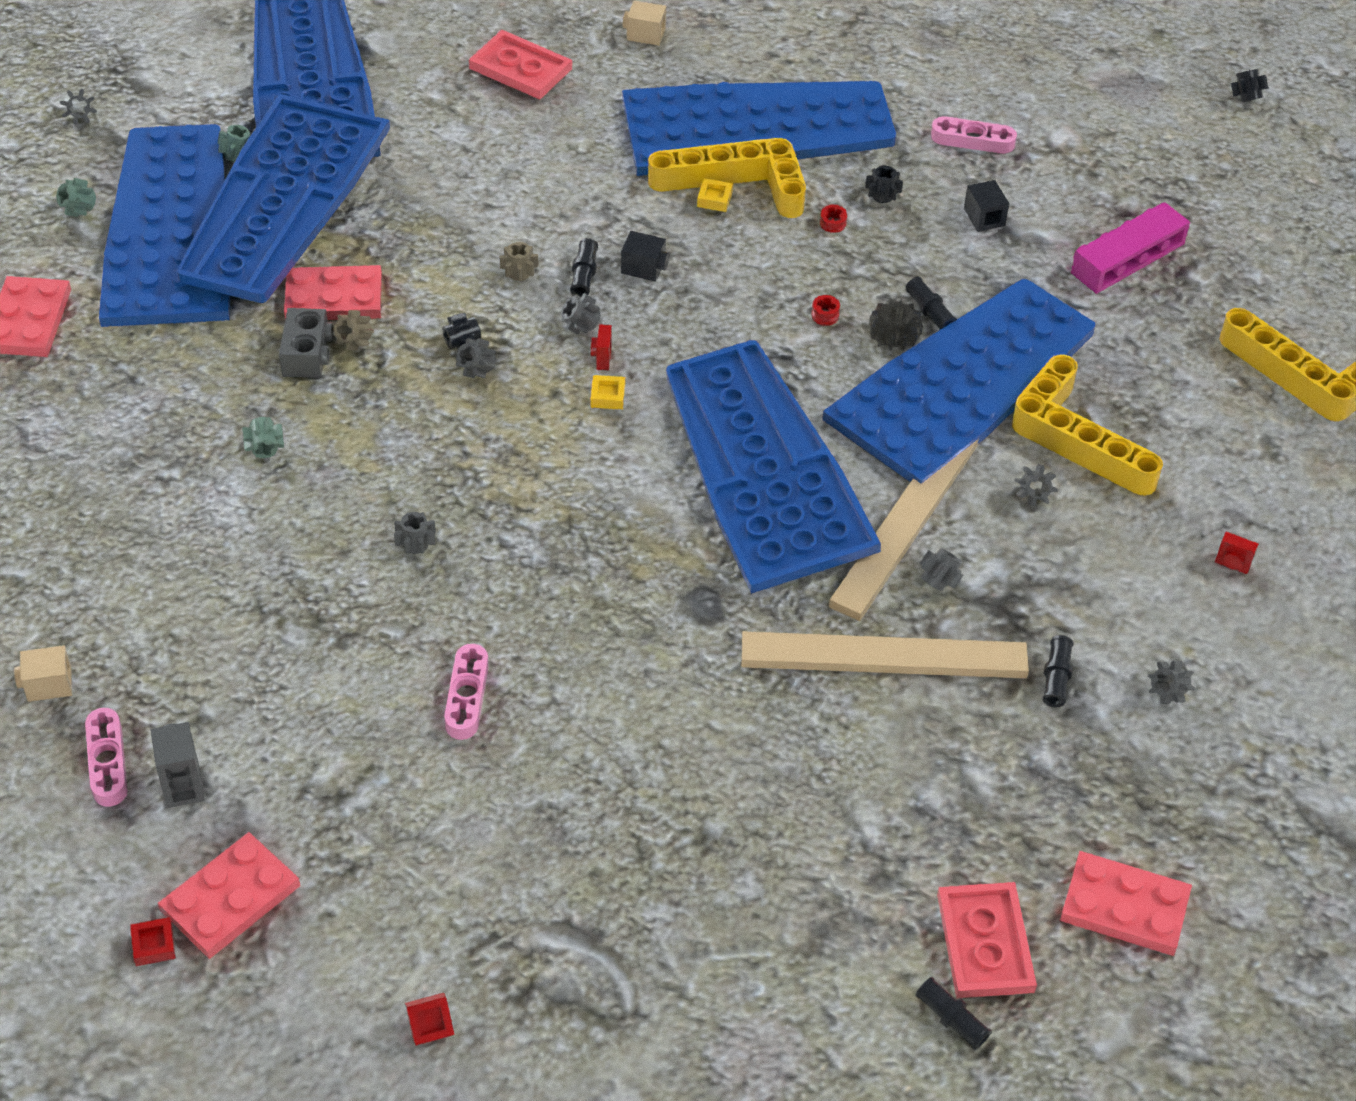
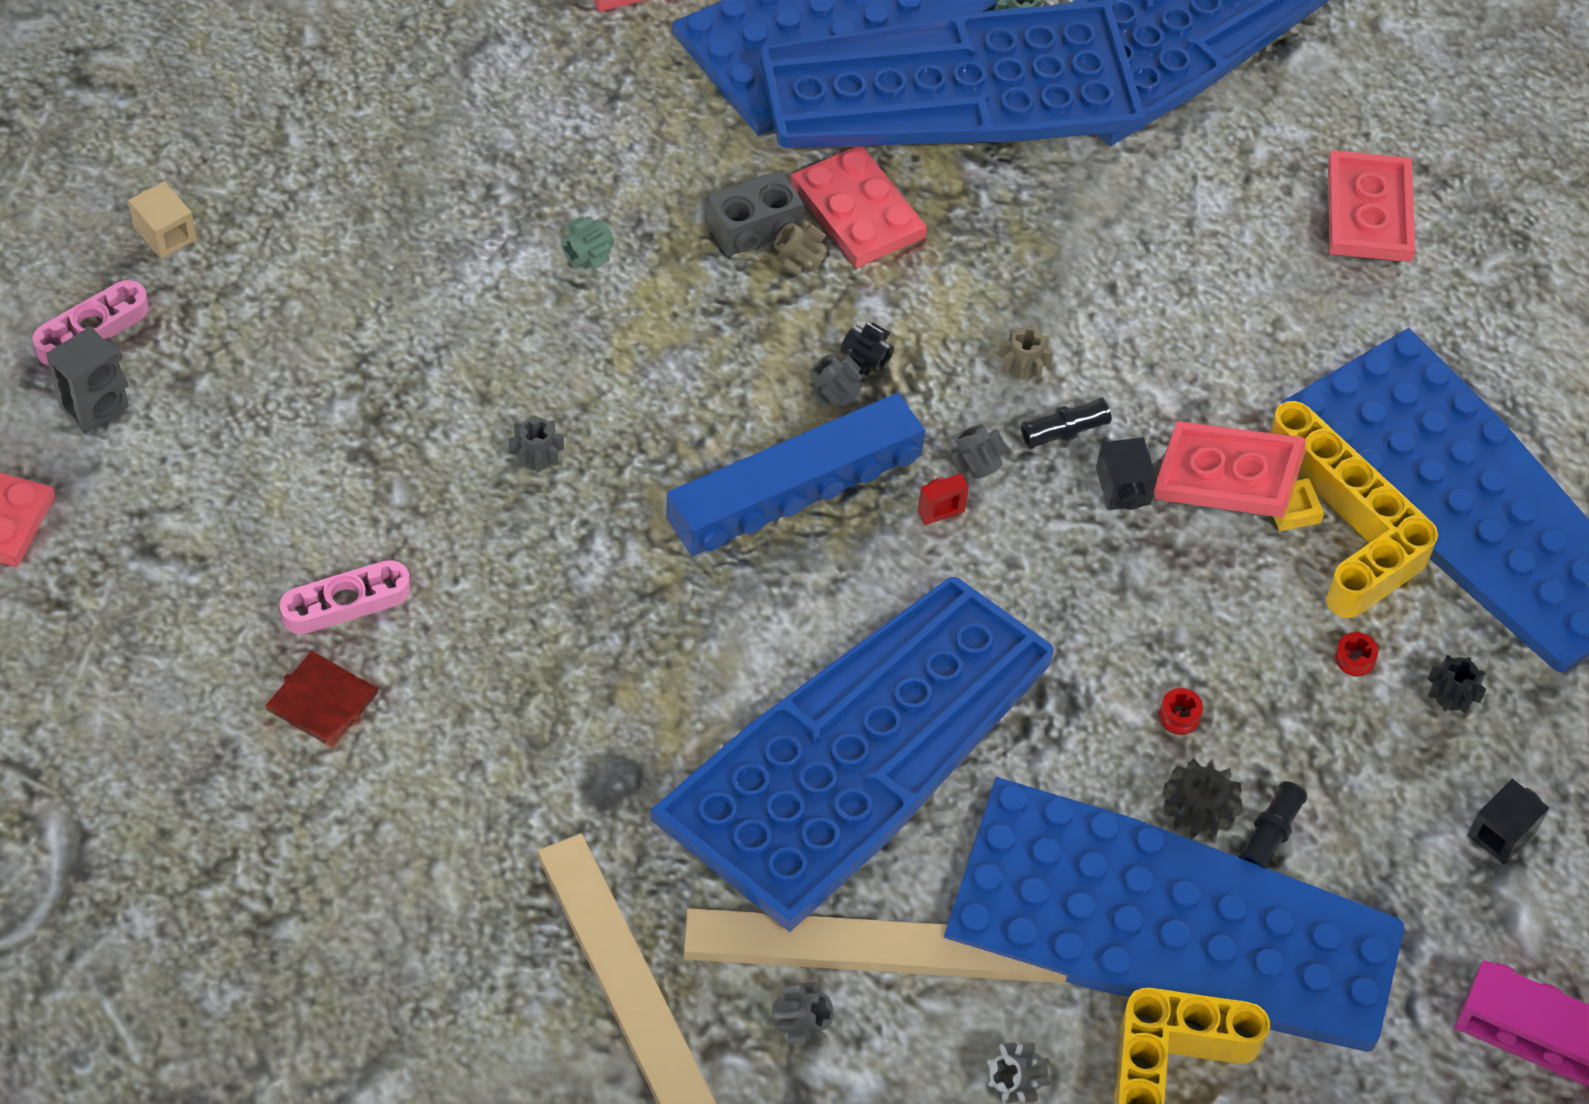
camera: 60 degrees right, 5 degrees up
yellow plate [590,375,626,410] -> none
tan brick [623,0,666,46] -> none
none -> clear red piece [266,650,379,748]
none -> blue brick [666,392,925,557]
none -> coral plate [1154,421,1306,518]

